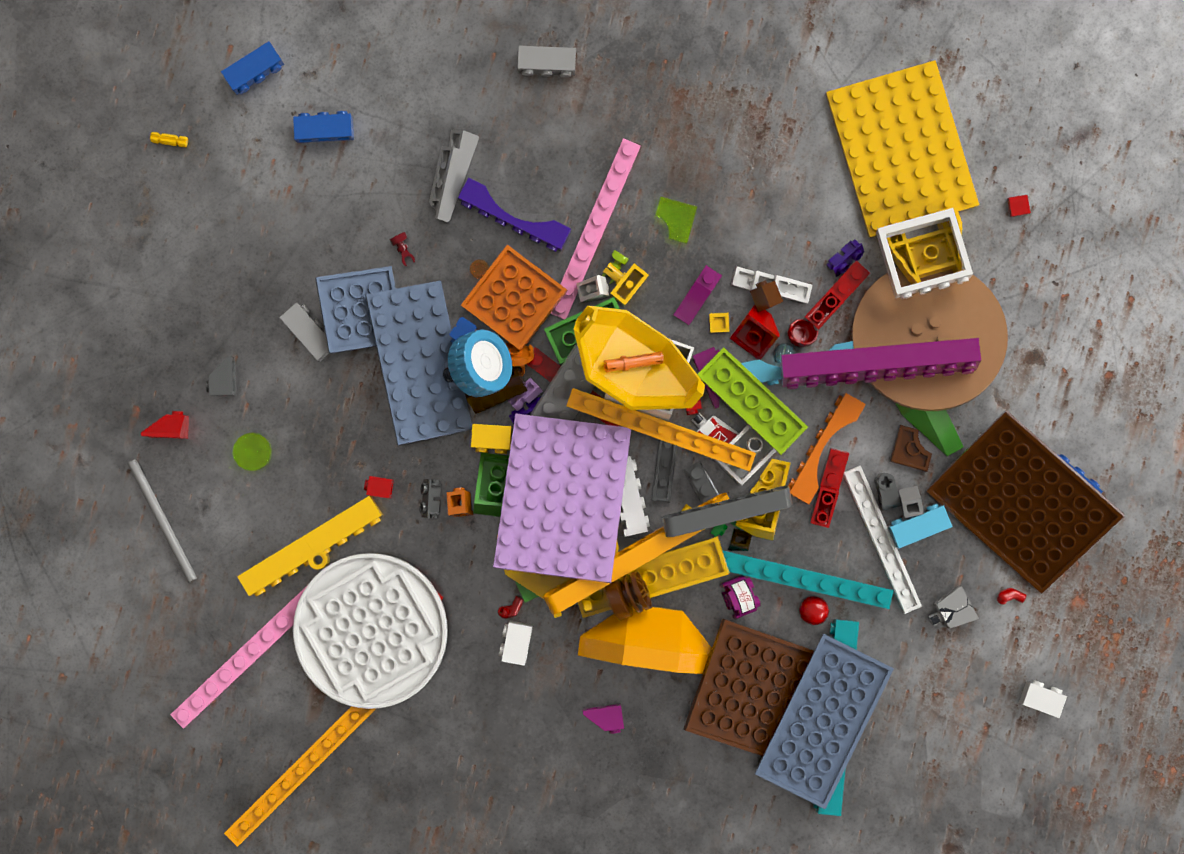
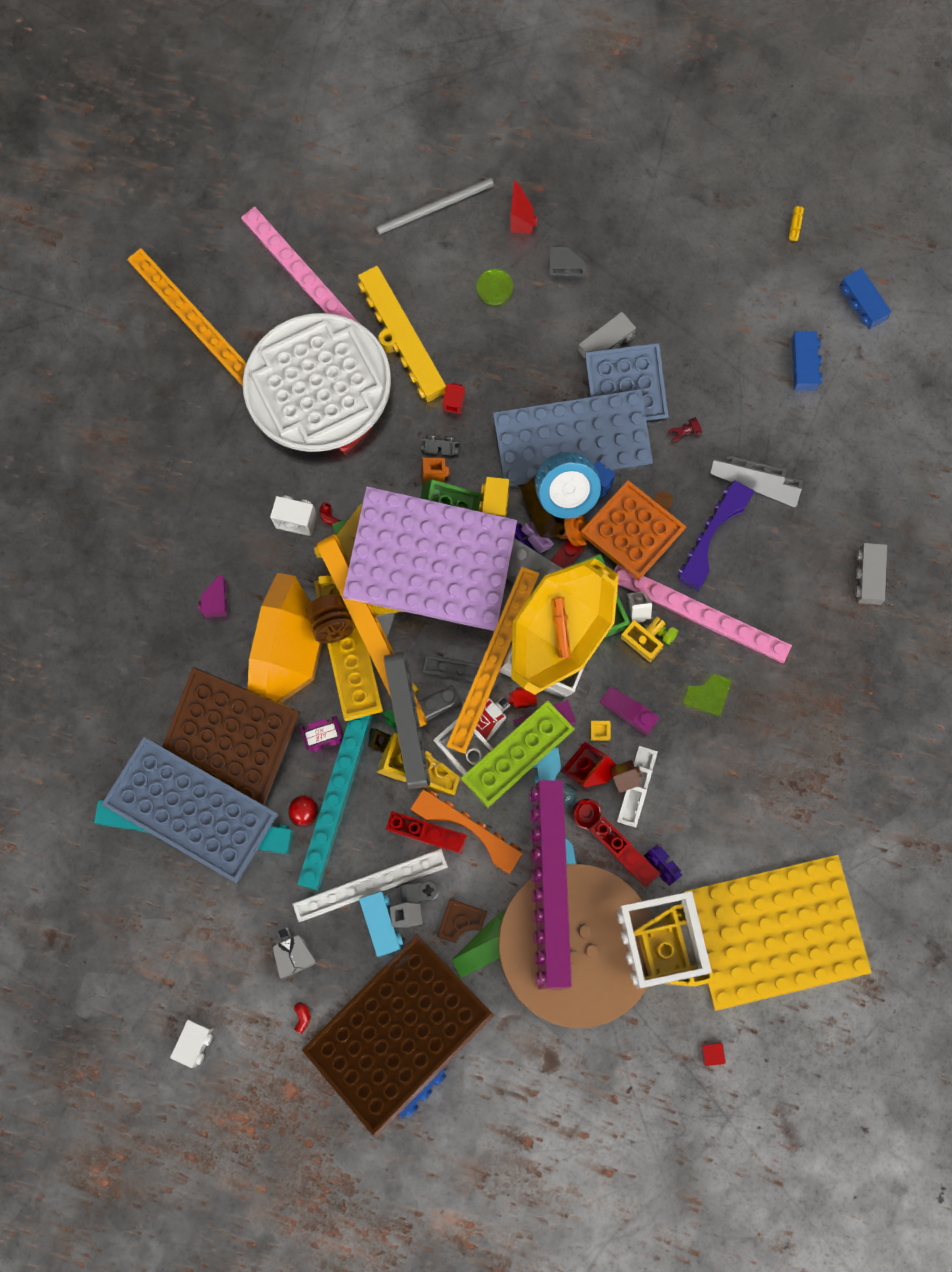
camera: 100 degrees right, 10 degrees down
white wedge [620,456,650,537] -> none

